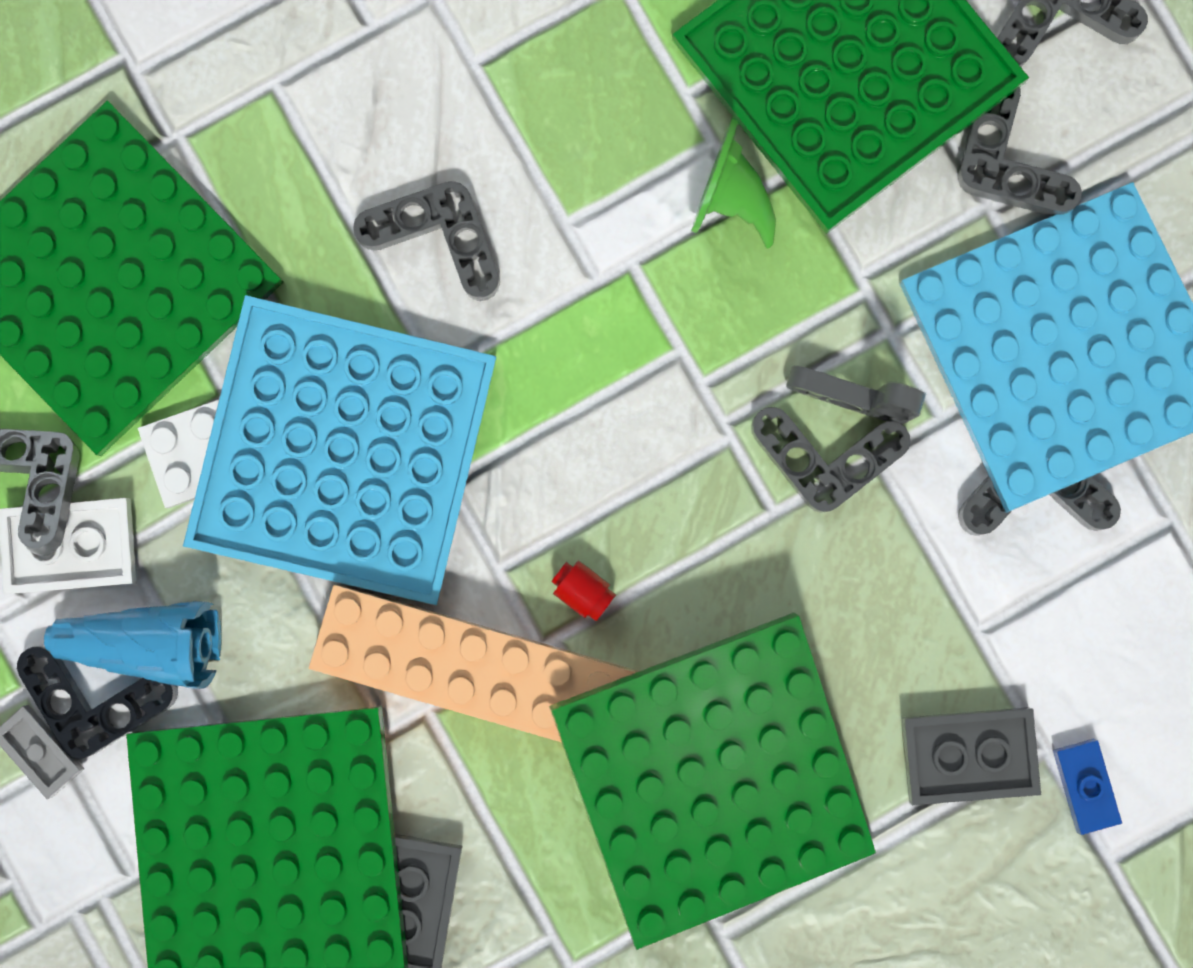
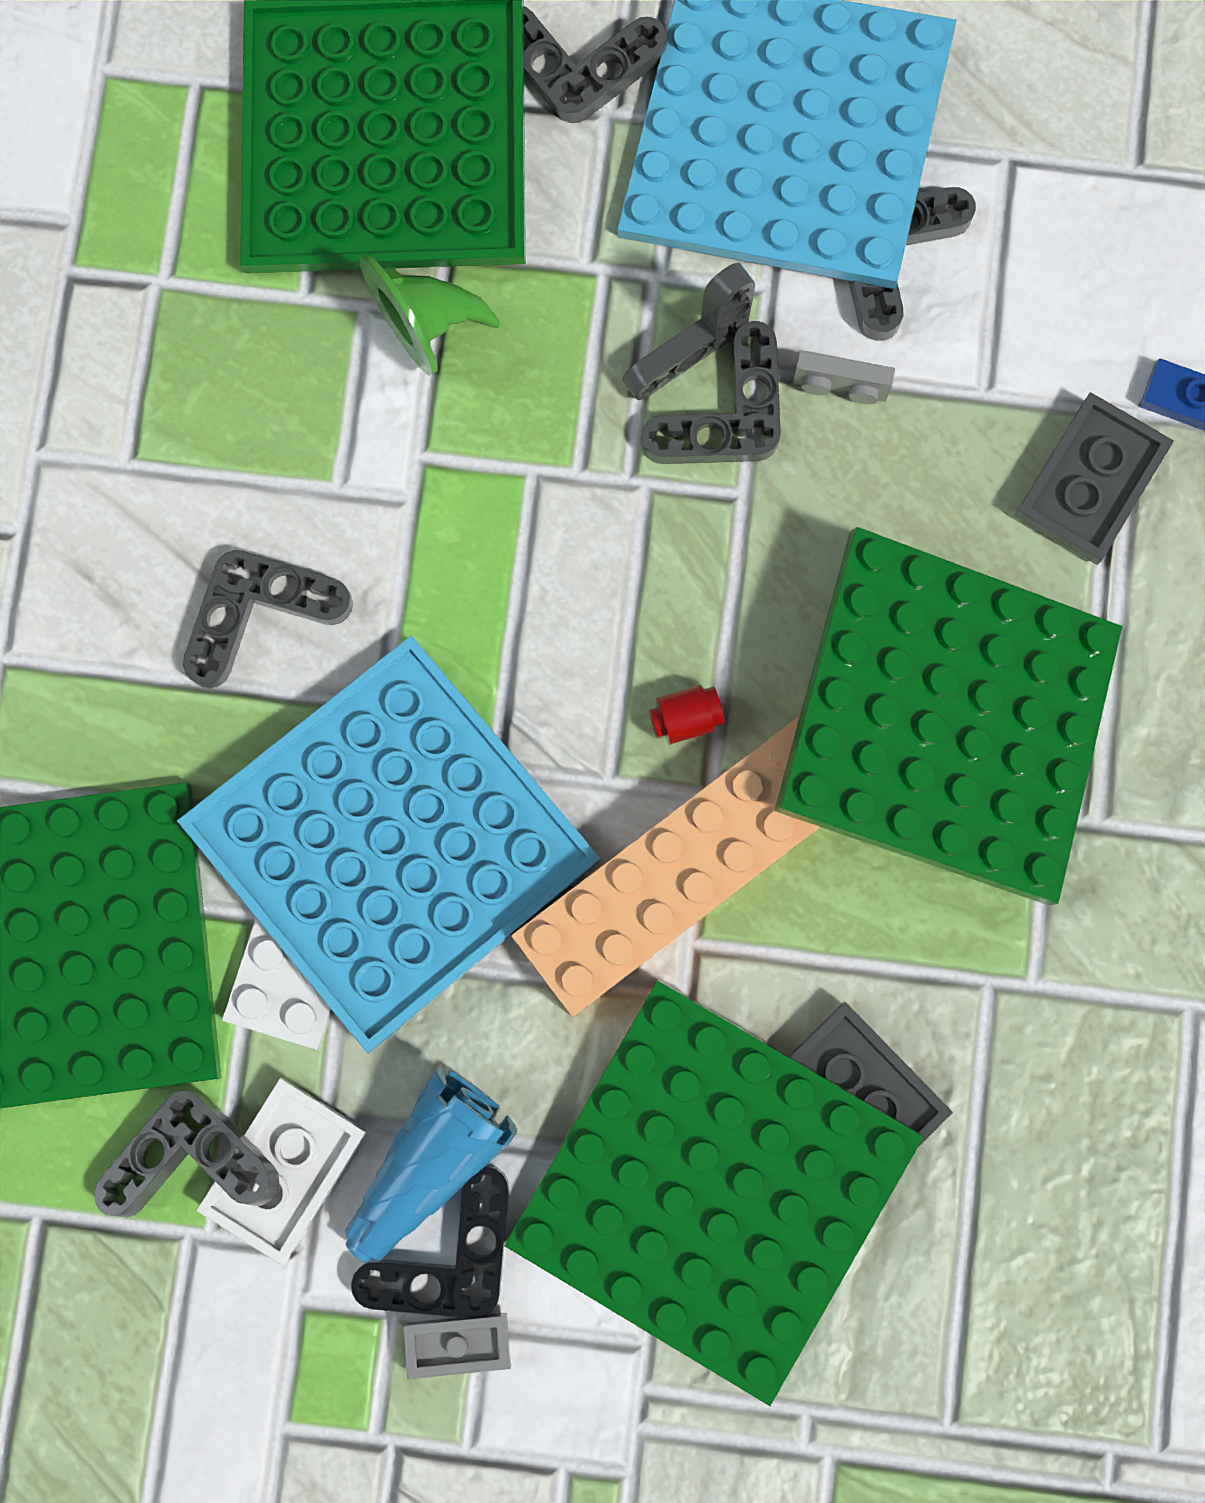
camera: 50 degrees left, 5 degrees down
none -> light grey plate [792,350,895,404]

